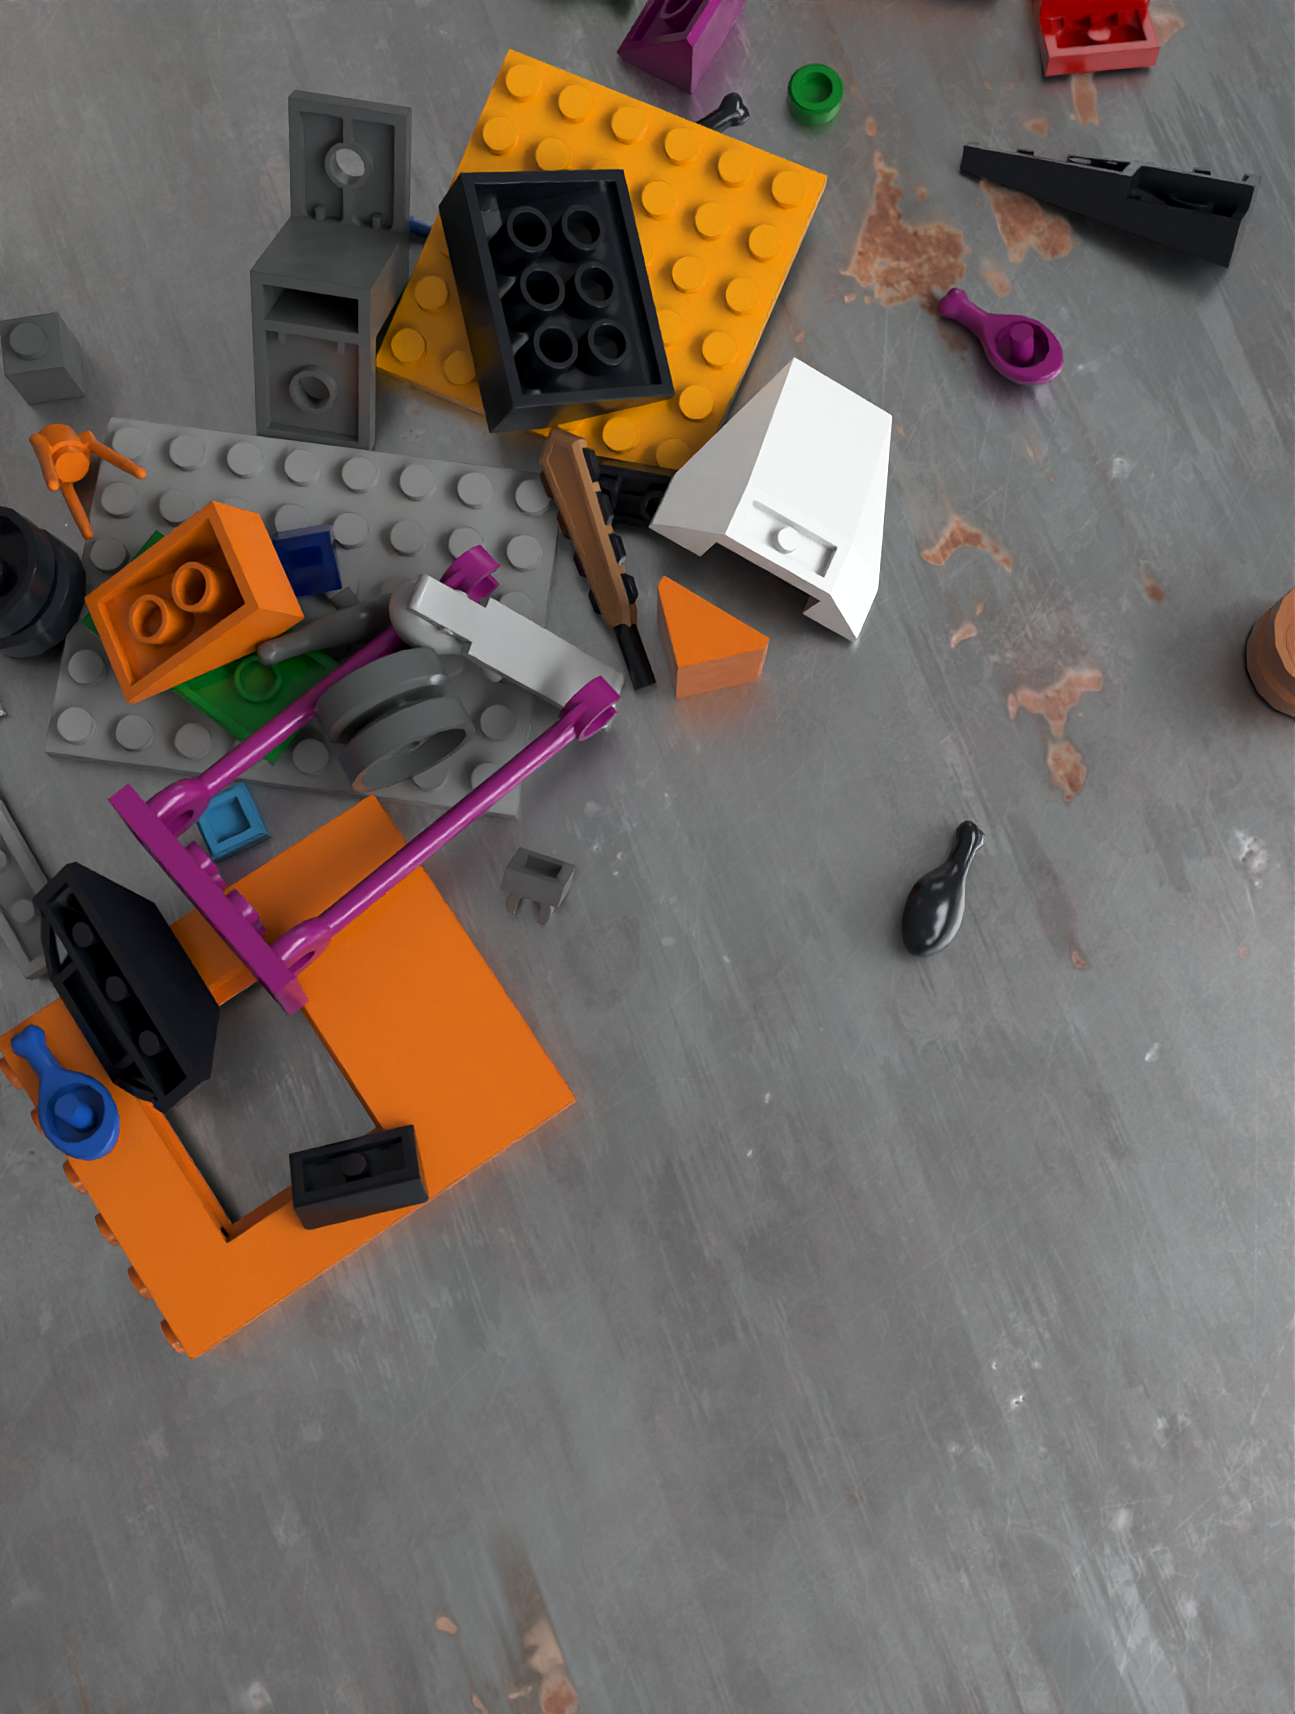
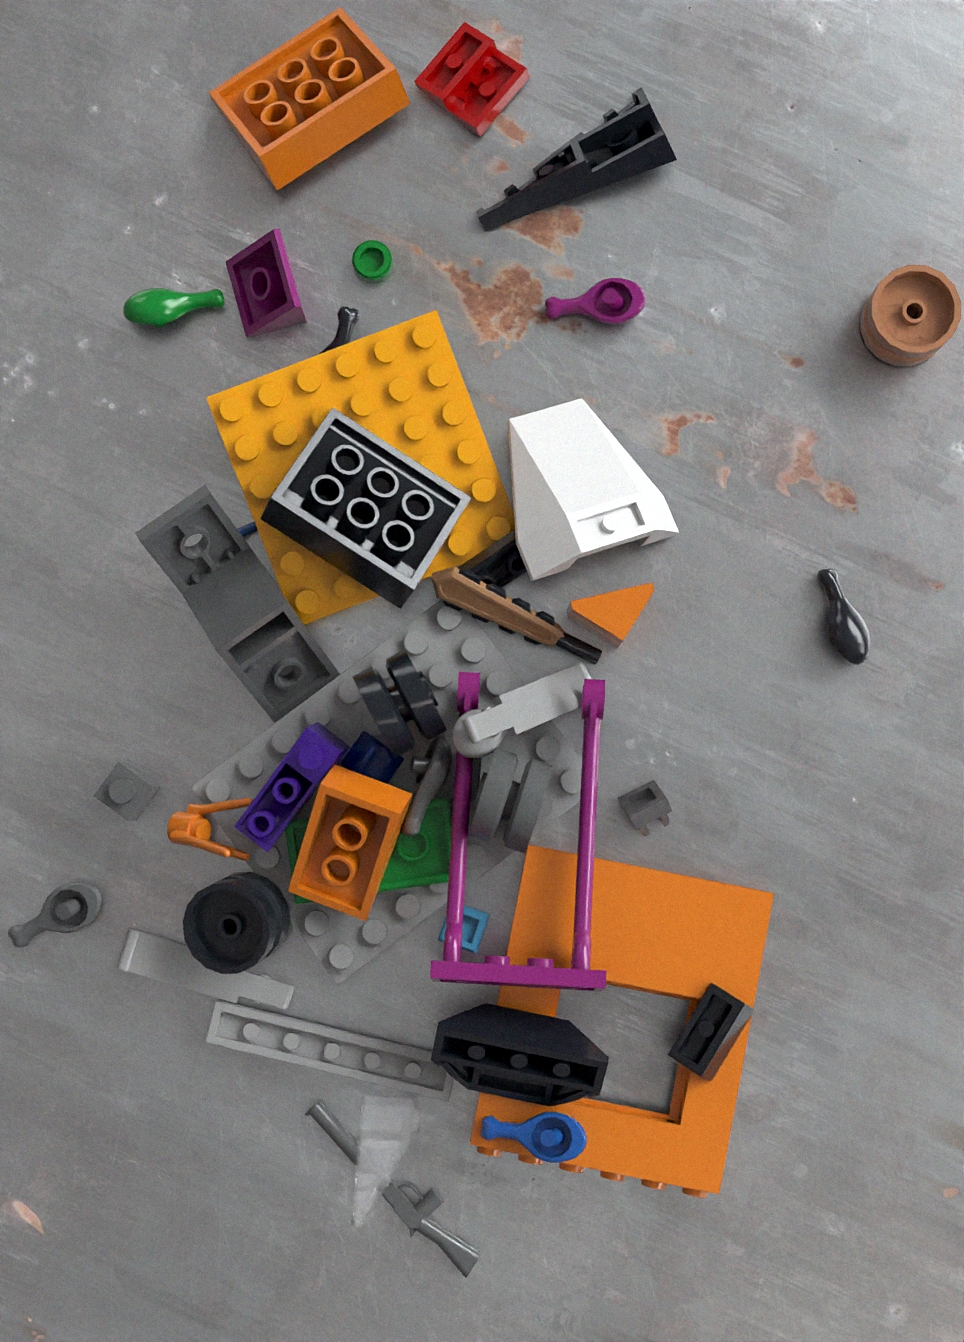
camera: 45 degrees left, 5 degrees up
none -> dark purple slope [234,722,350,852]
none -> black wheel [352,649,448,758]

